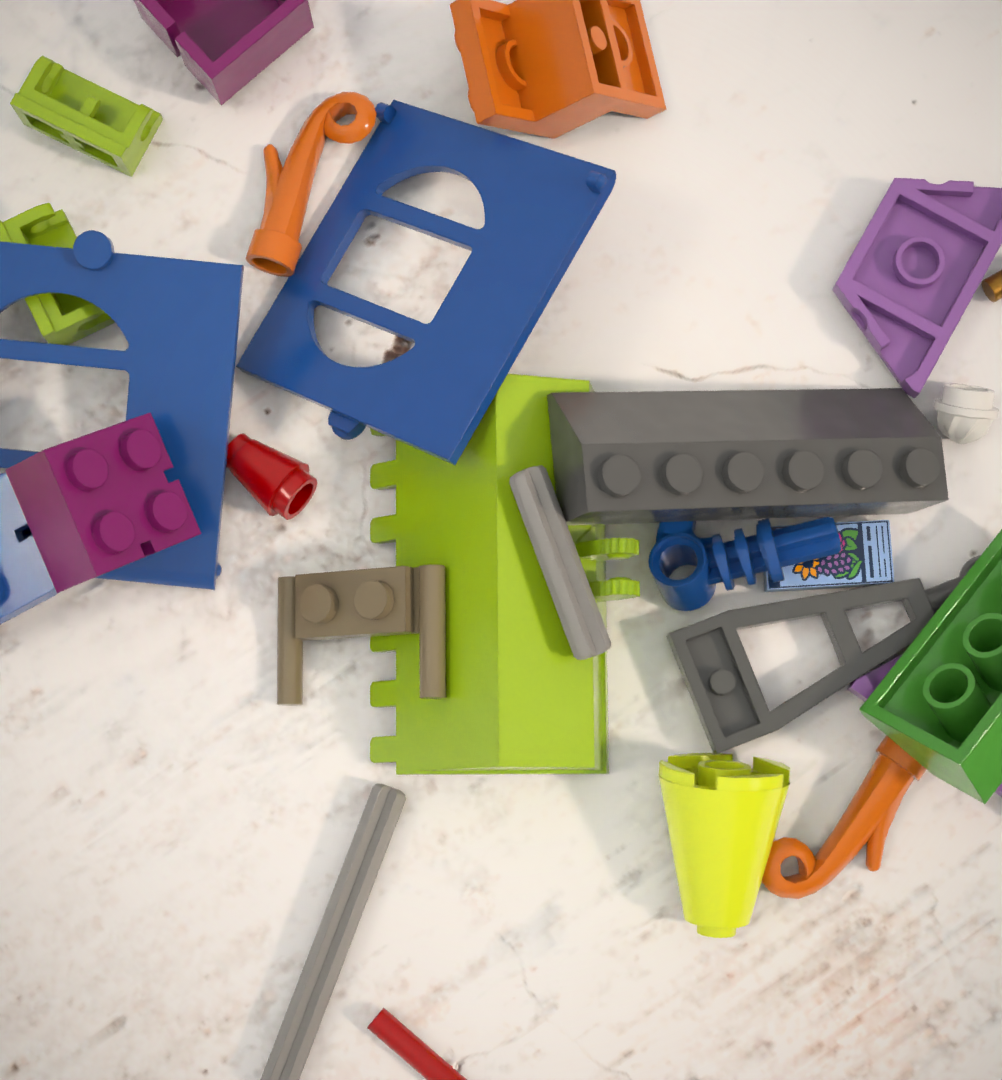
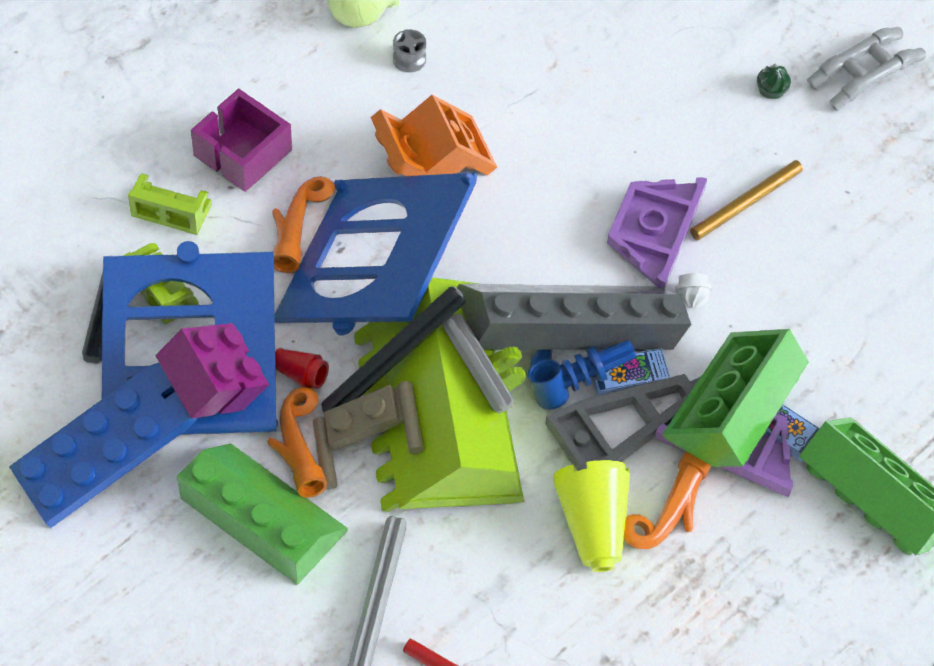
camera: 10 degrees left, 25 degrees down
none -> bright green slope [177,443,348,585]
none -> orange plant [267,387,328,498]
none -> black axle [321,286,466,412]

